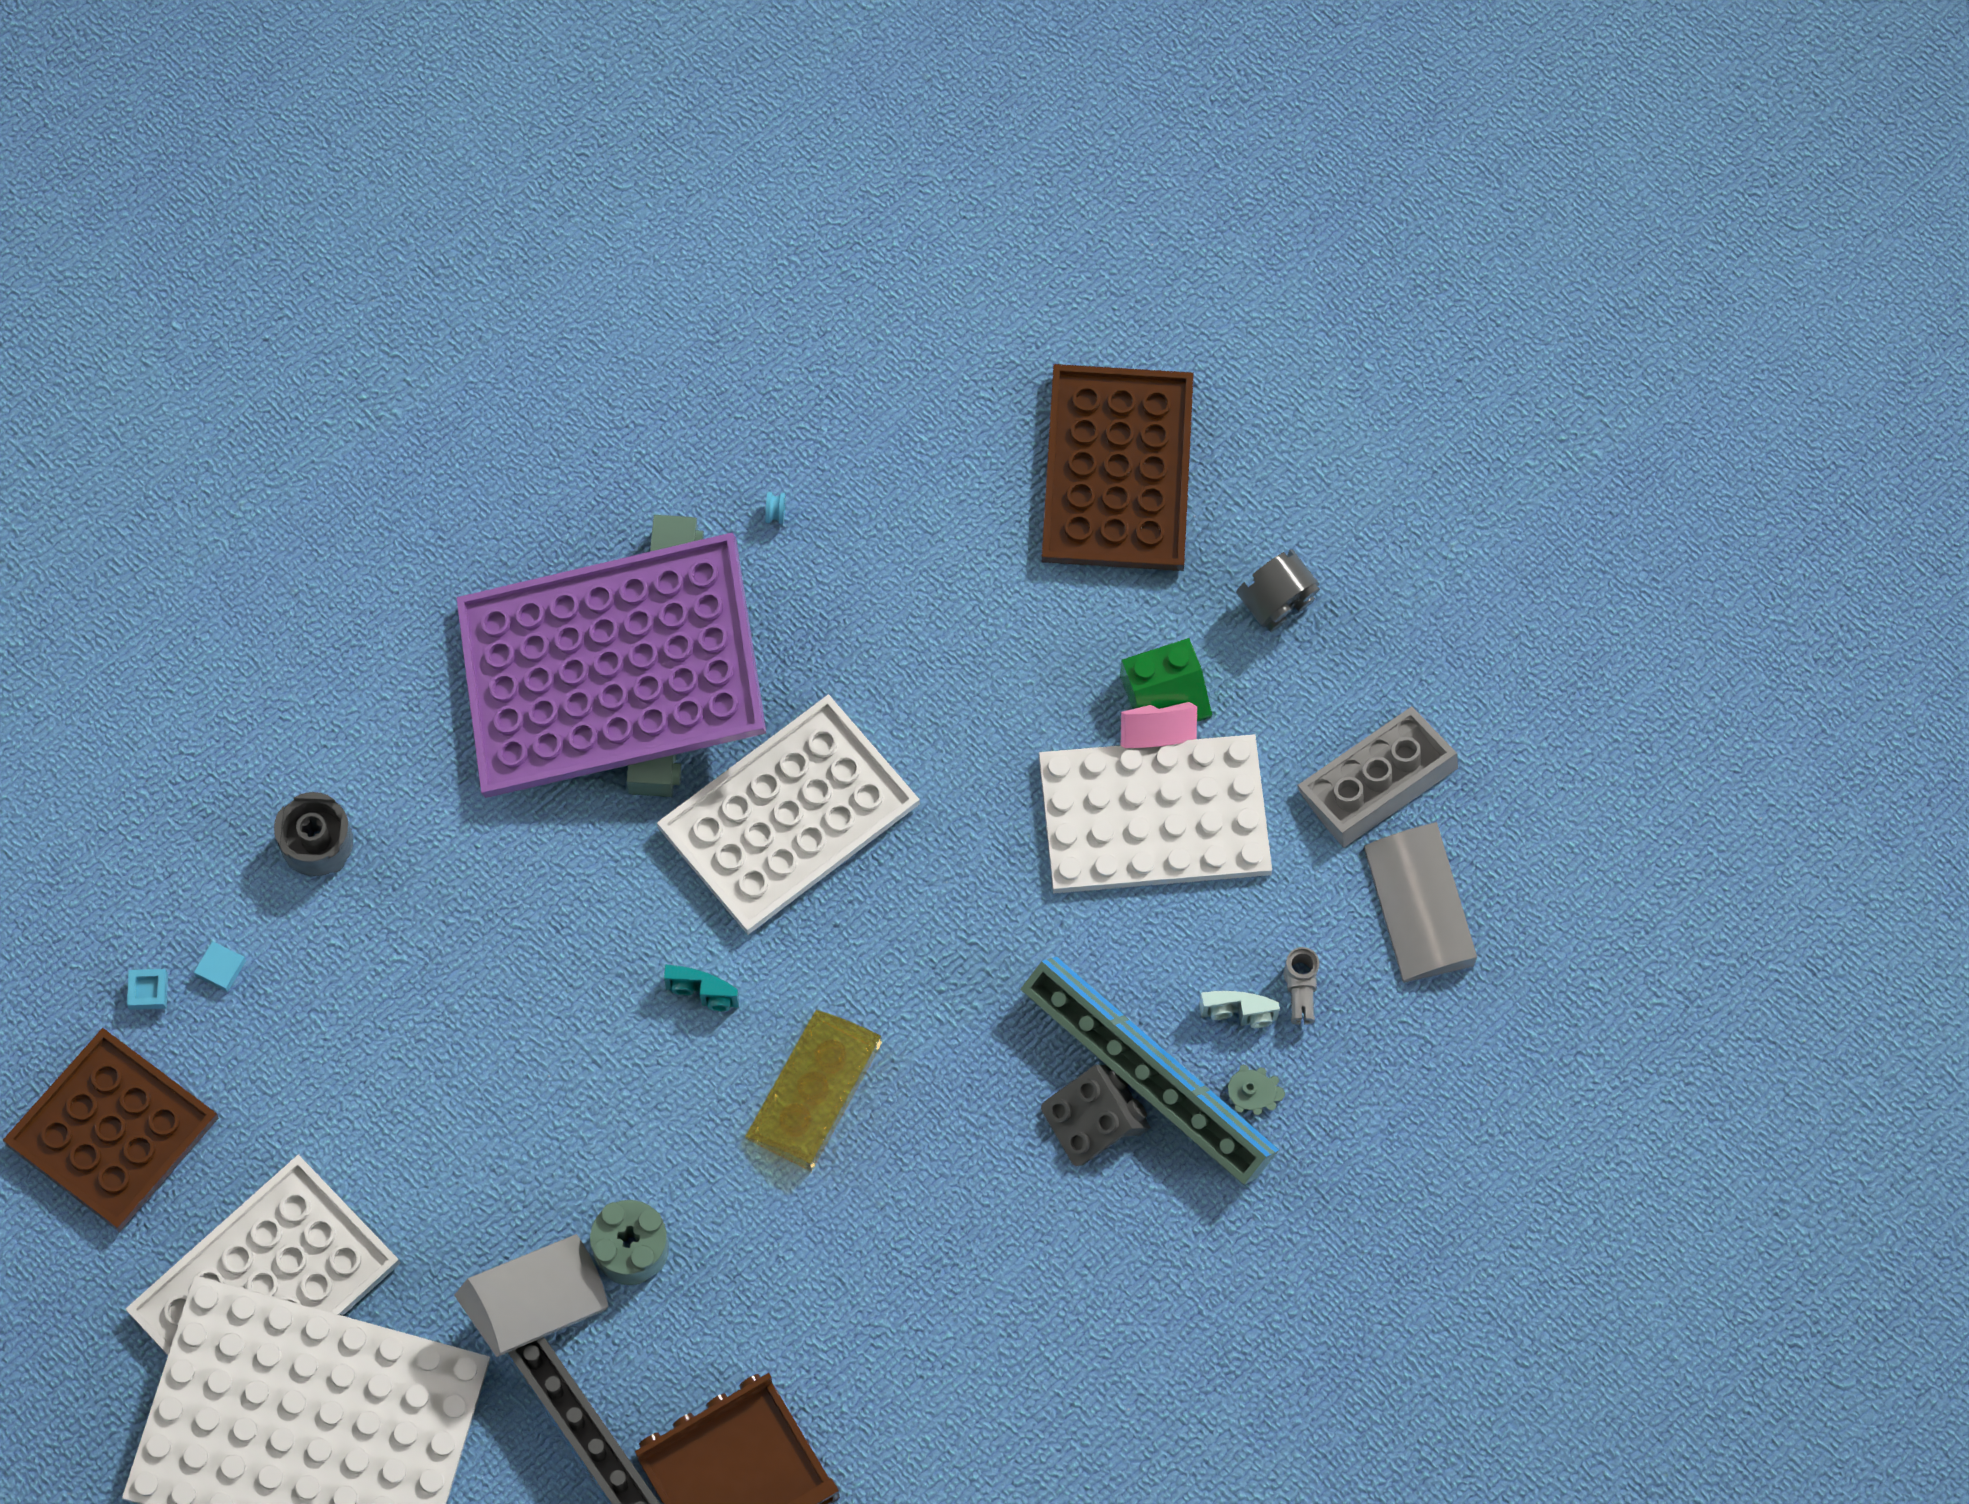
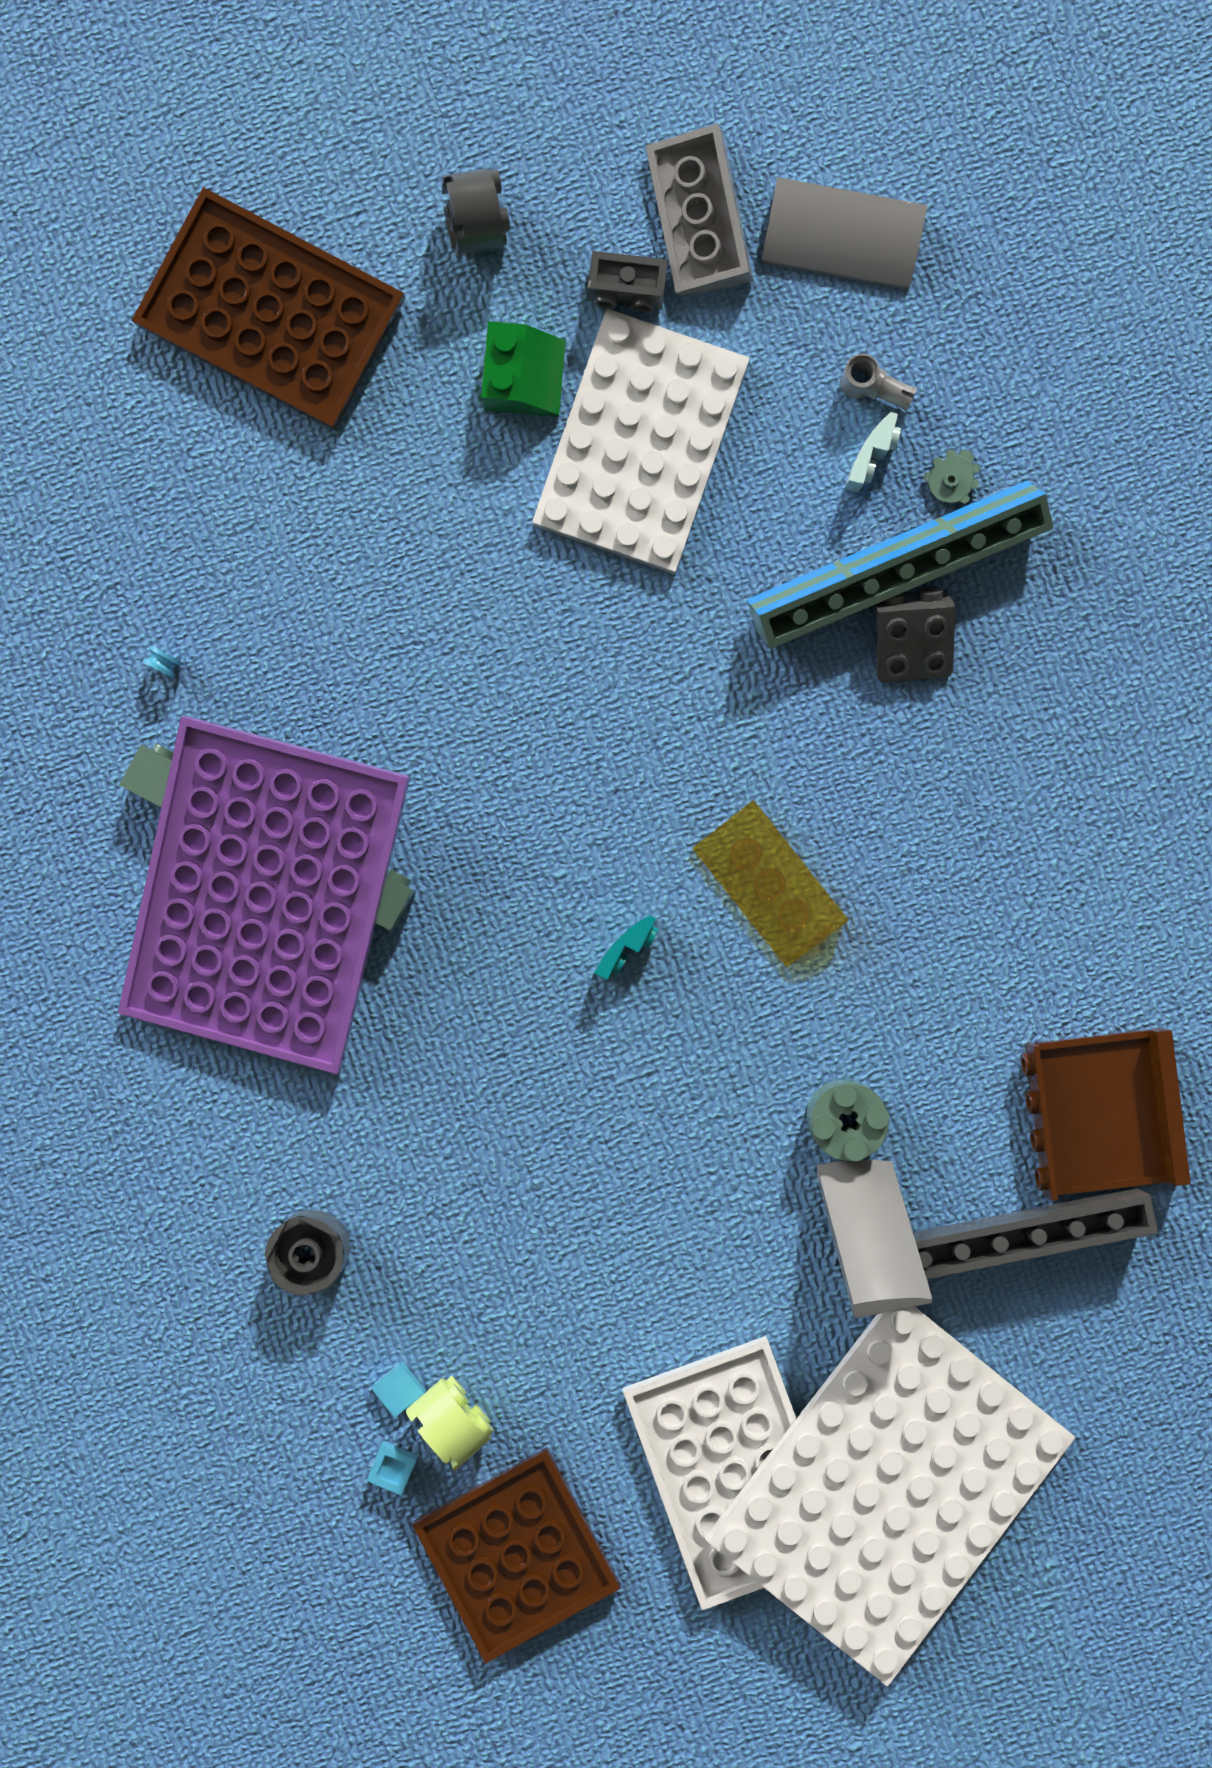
camera: 60 degrees left, 20 degrees up
white plate [657,694,920,935] -> none
bright pink slope [1121,702,1197,748] -> none
none -> yellowish green brick [406,1376,494,1471]
none -> dark grey bracket [587,251,668,313]

